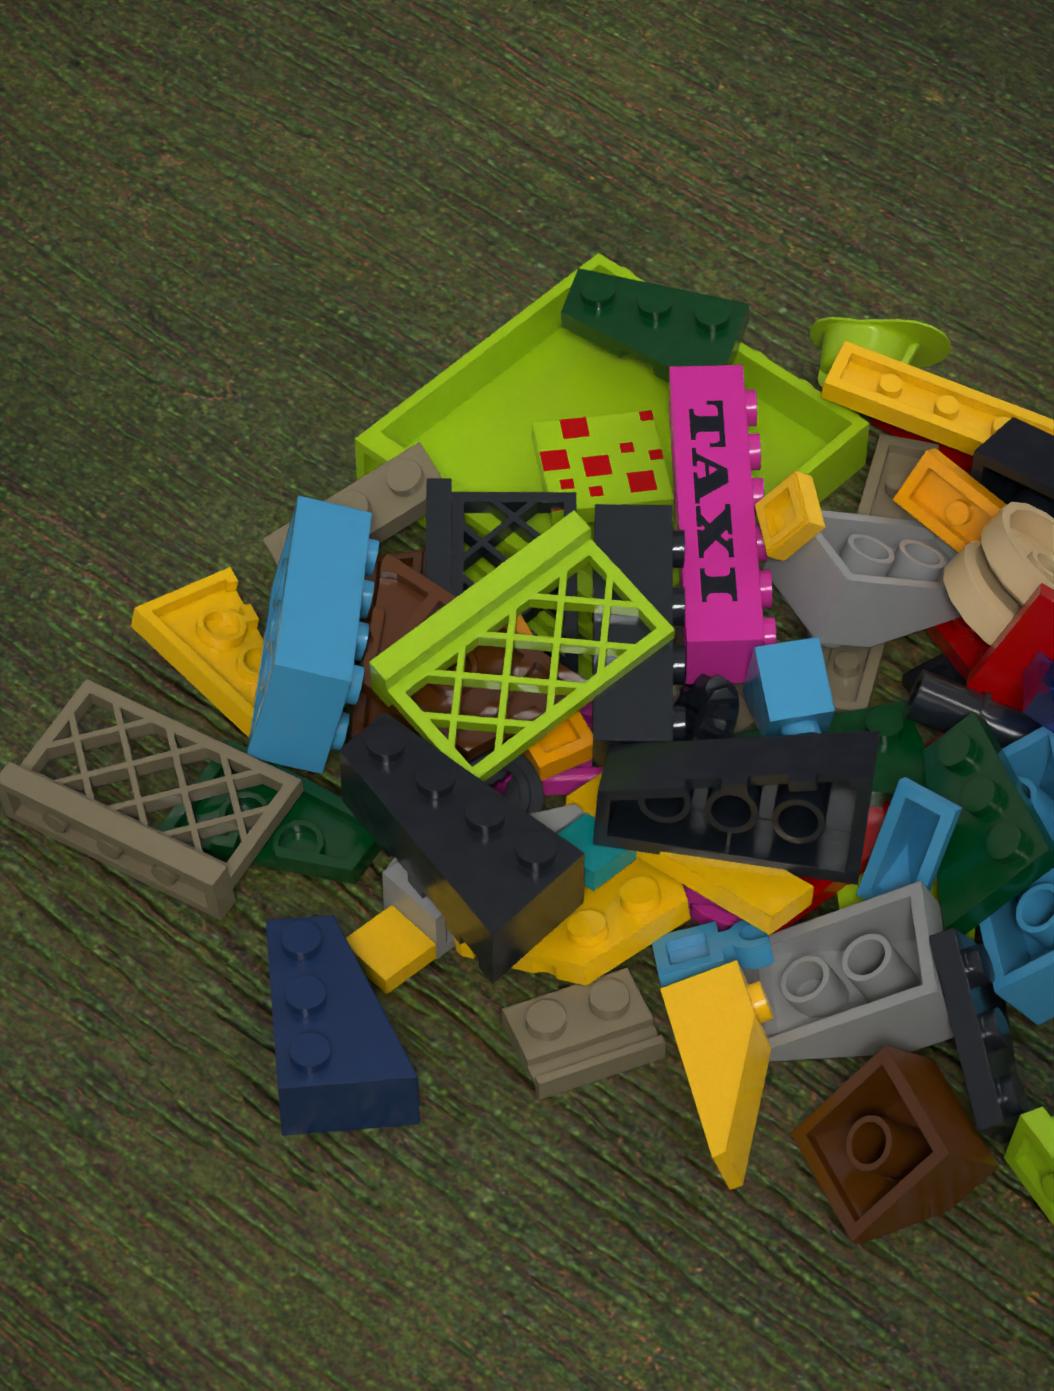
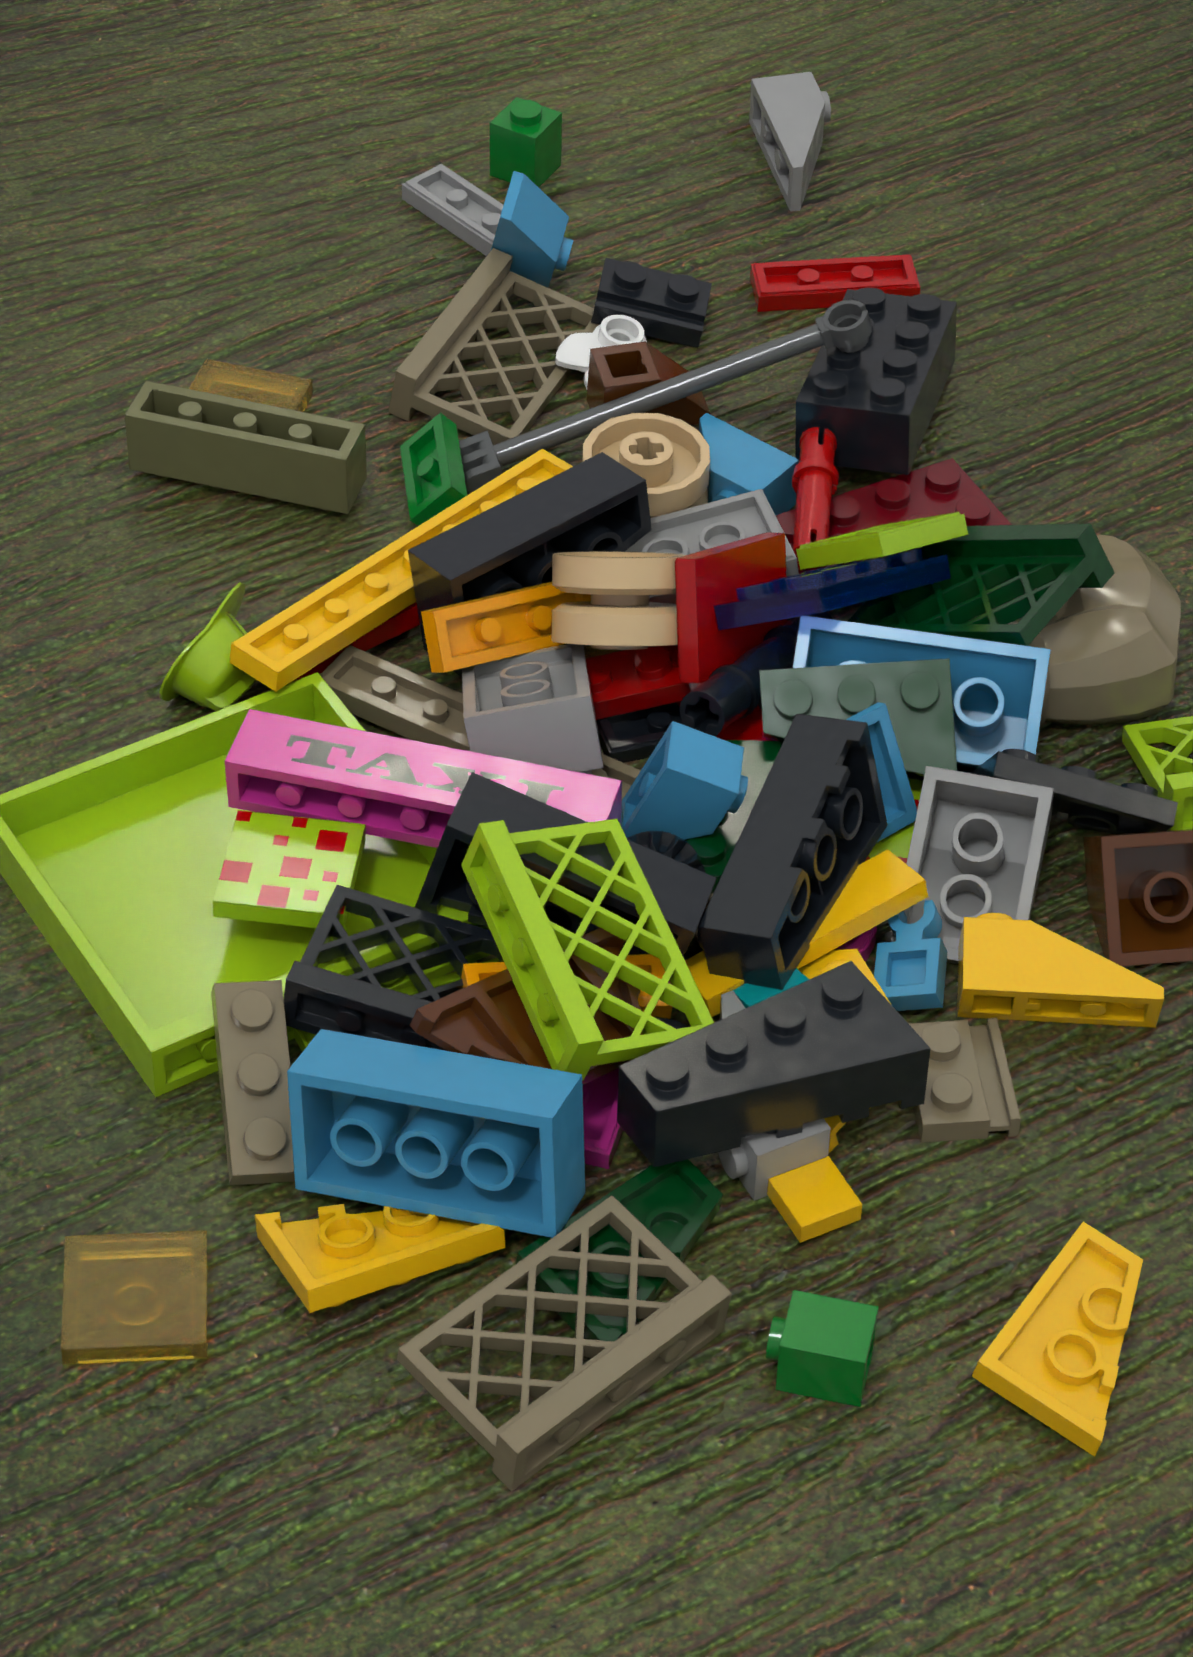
camera: 75 degrees left, 5 degrees down
dark blue wedge [266,915,420,1136] -> none
dark green wing [561,268,749,382] -> none
yellow tile [755,471,826,562] -> none
none -> clear yellow tile [61,1230,208,1365]
none -> green brick [766,1290,879,1407]
none -> yellow wing [972,1221,1143,1457]

